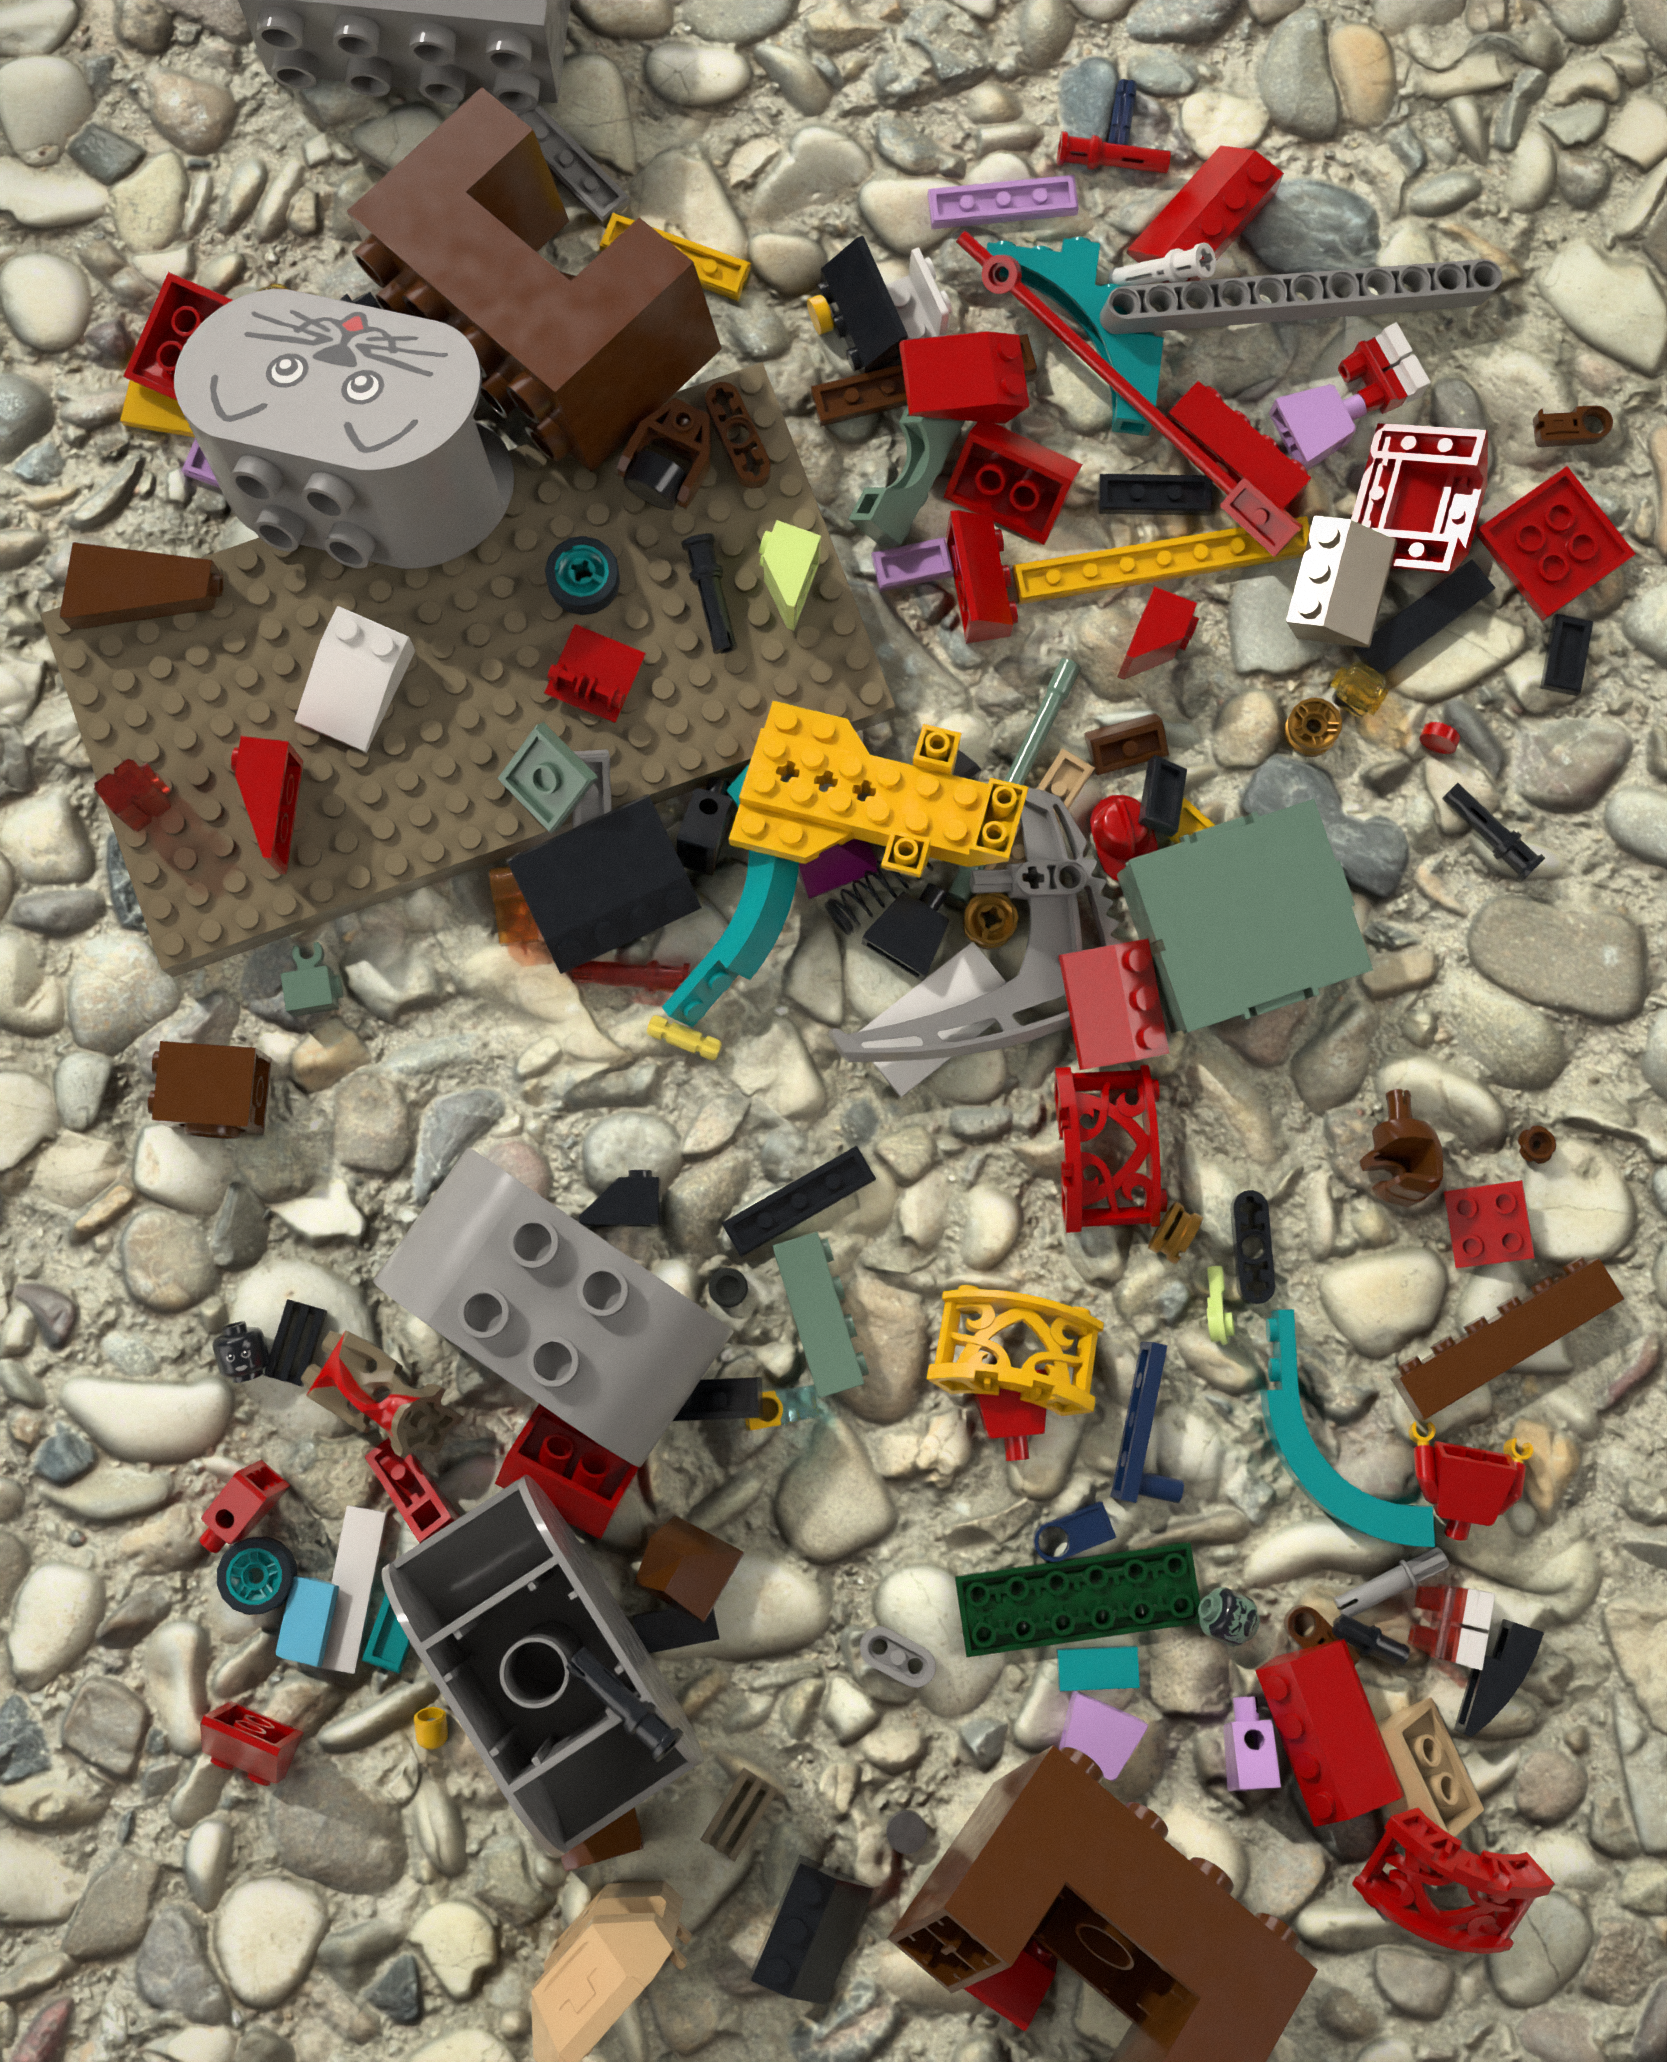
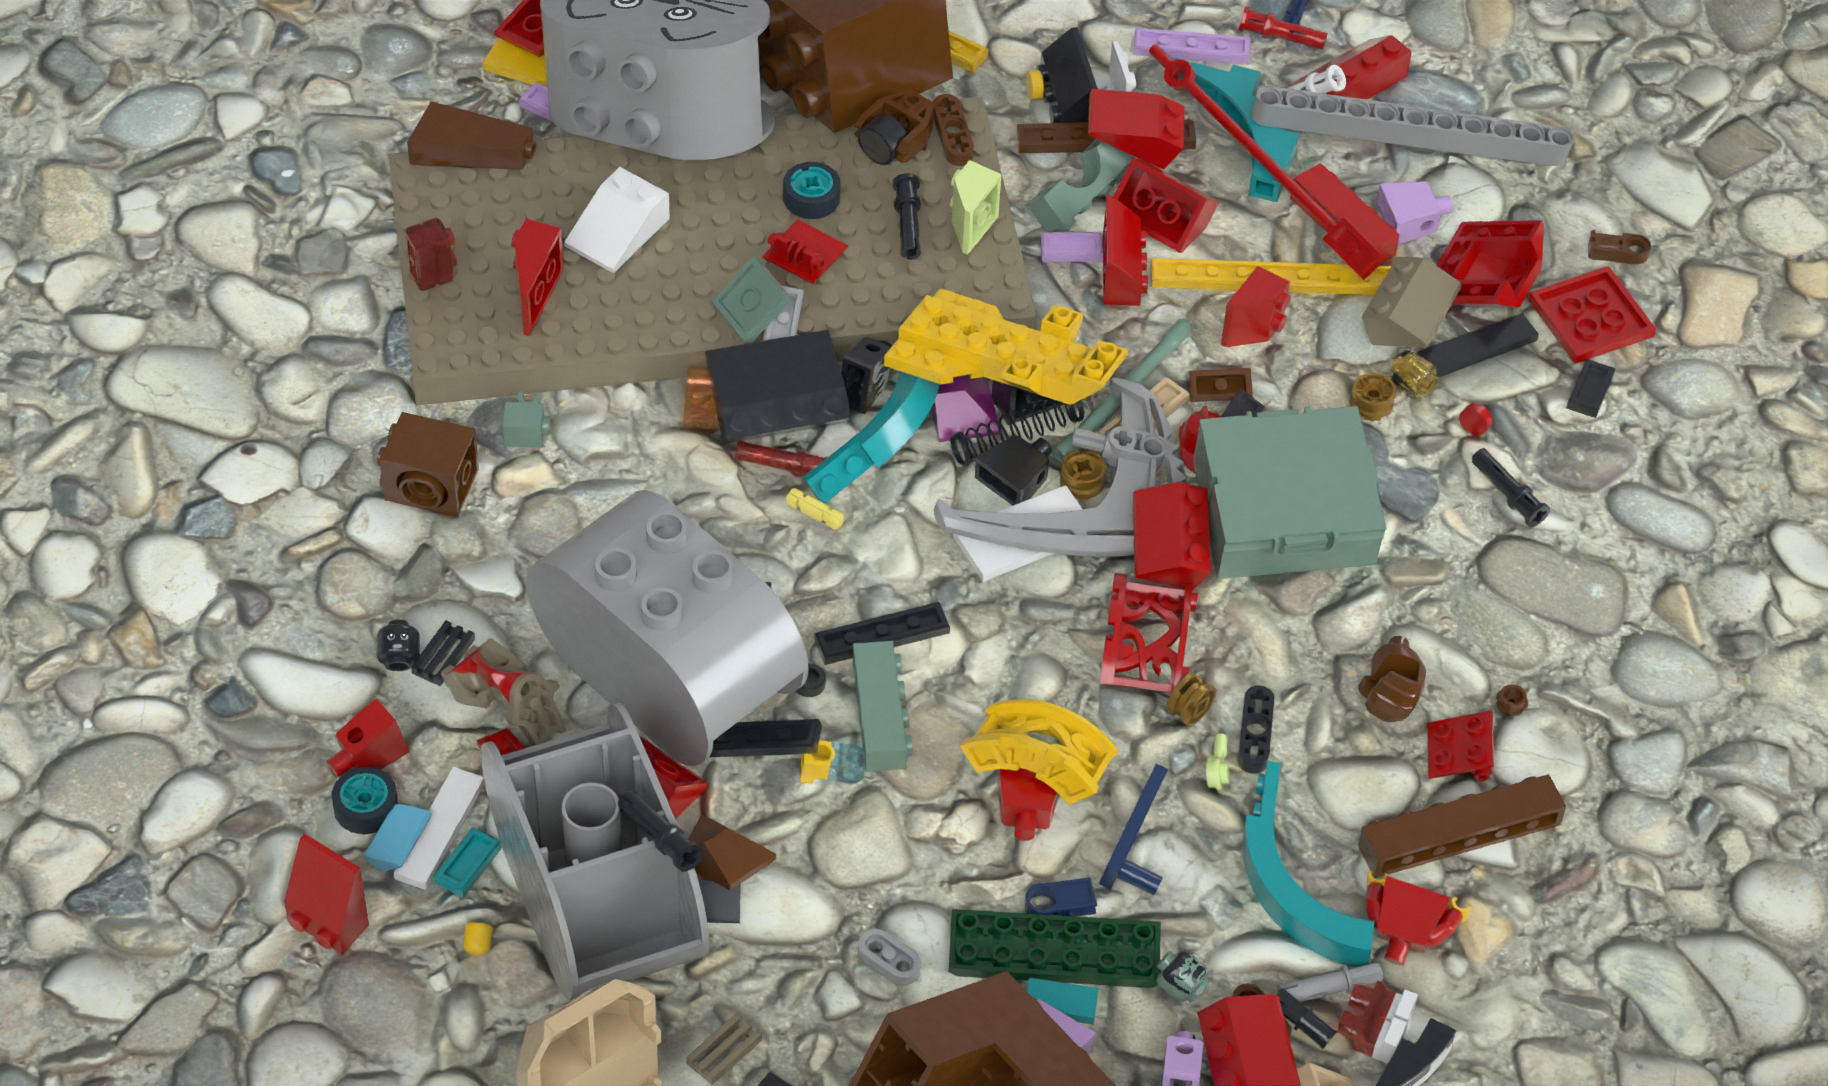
camera: 15 degrees right, 30 degrees down
black tile [1098,474,1212,516] -> none
hips [1338,322,1431,414] -> none

